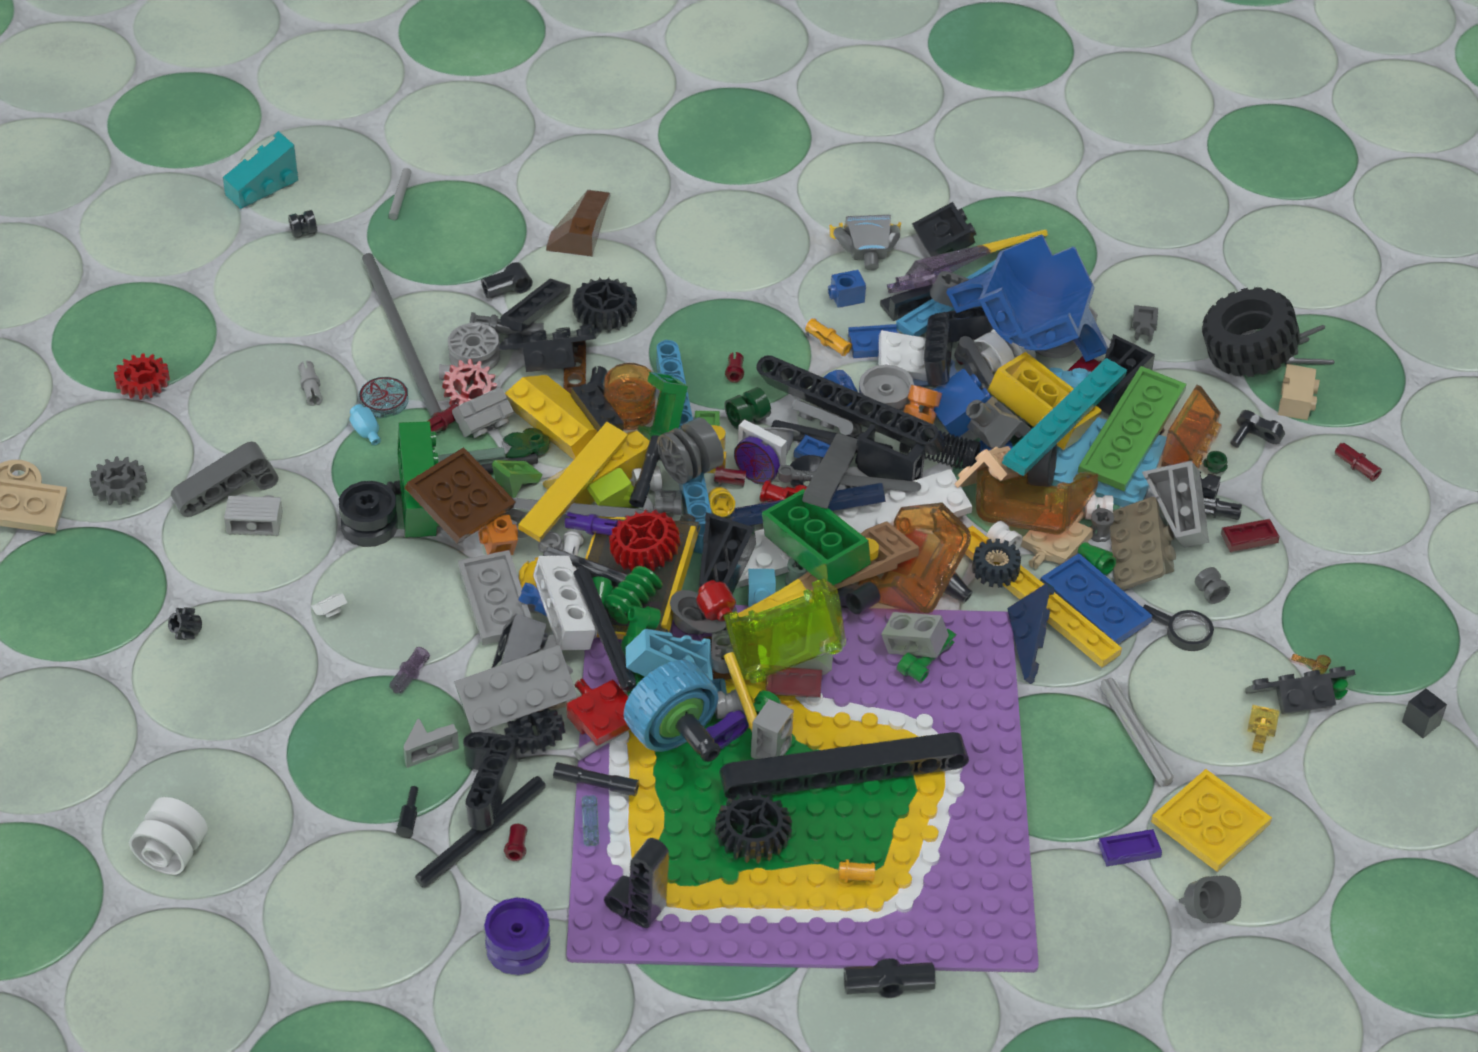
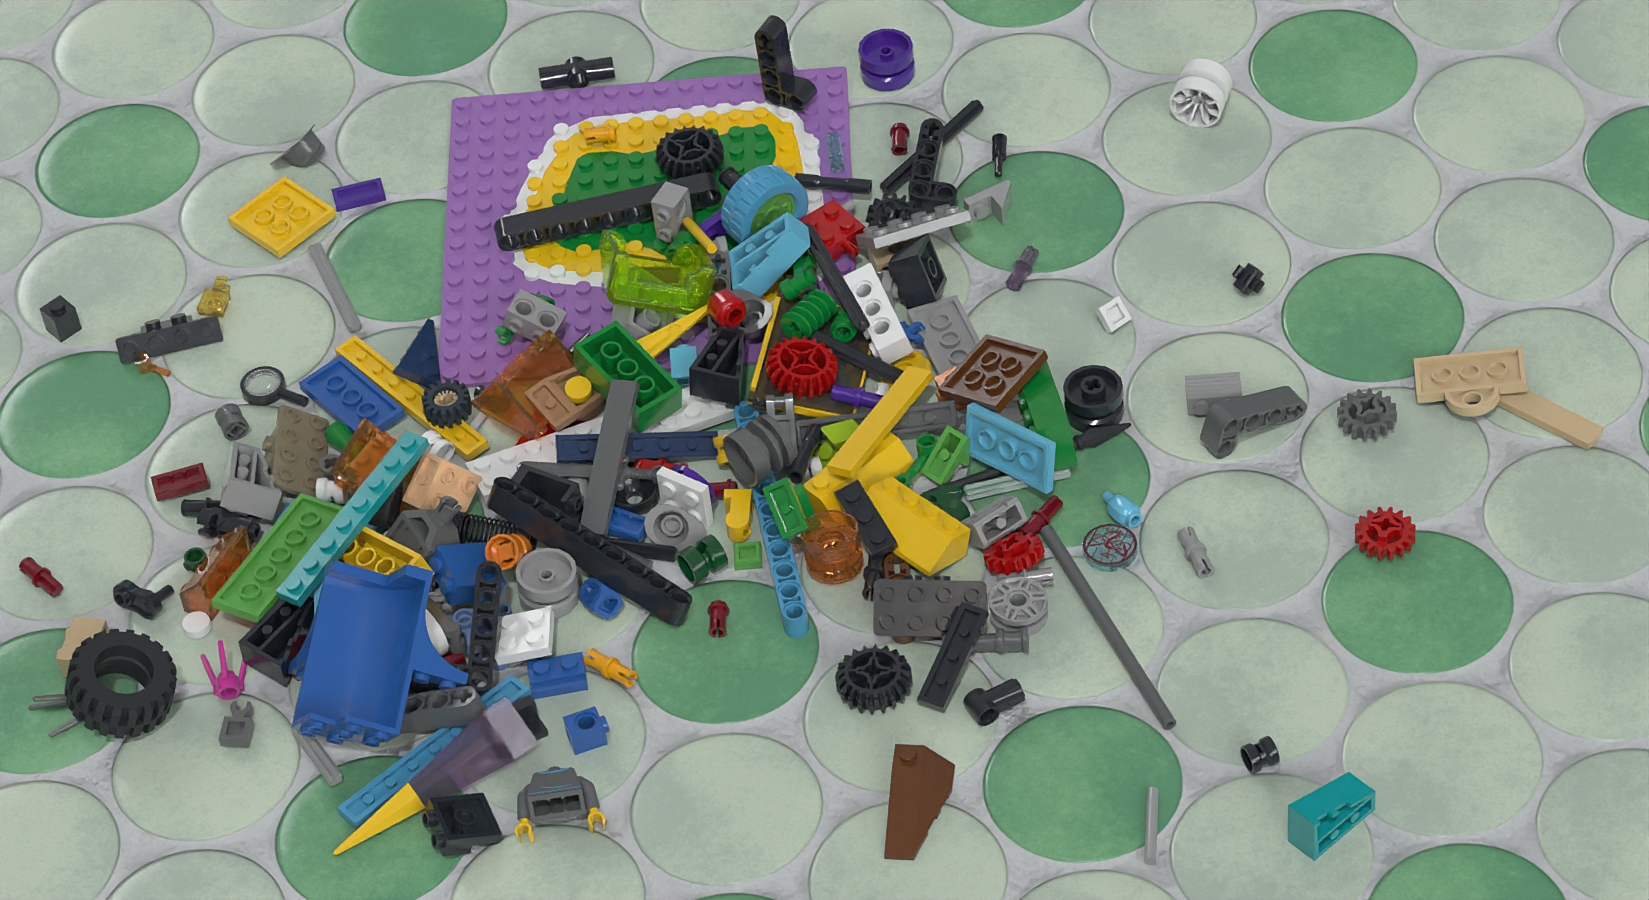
camera: 175 degrees left, 0 degrees up
none -> dark pink plant [200,640,247,700]
none -> green brick [894,434,938,488]
none -> medium azure tile [965,402,1056,494]

